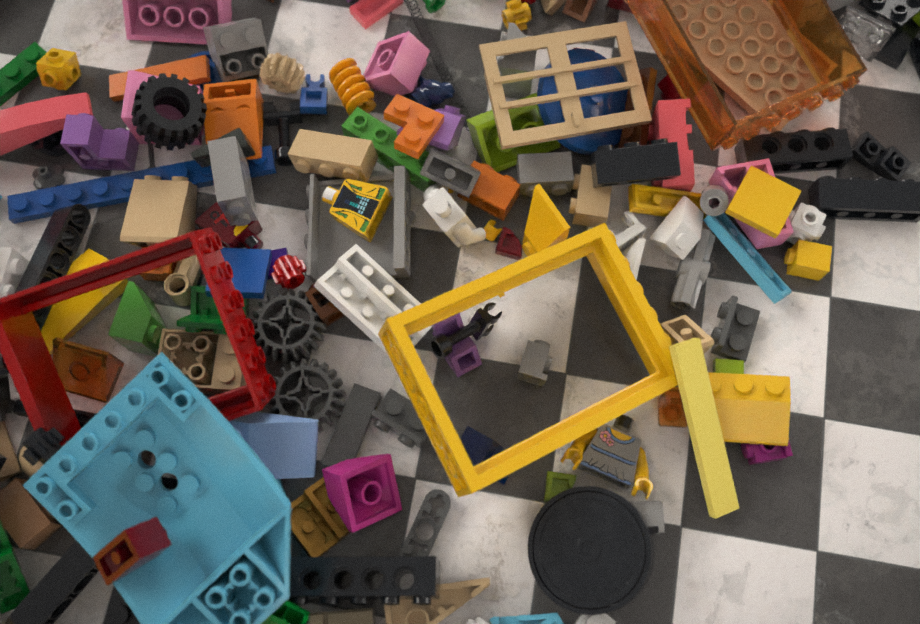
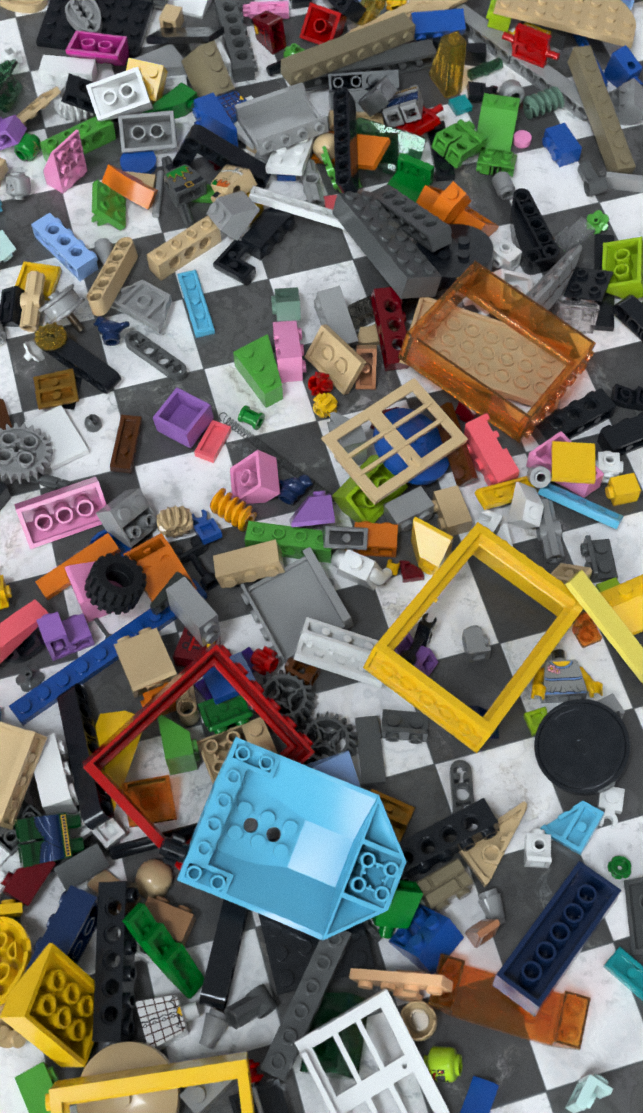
camera: 25 degrees left, 10 degrees down
dark red slope [92,516,172,586] -> none
torso [322,179,393,243] -> none
dark pink slope [322,453,402,533] -> none
orange plate [384,94,444,159] -> none
black brick [590,138,681,188] -> none

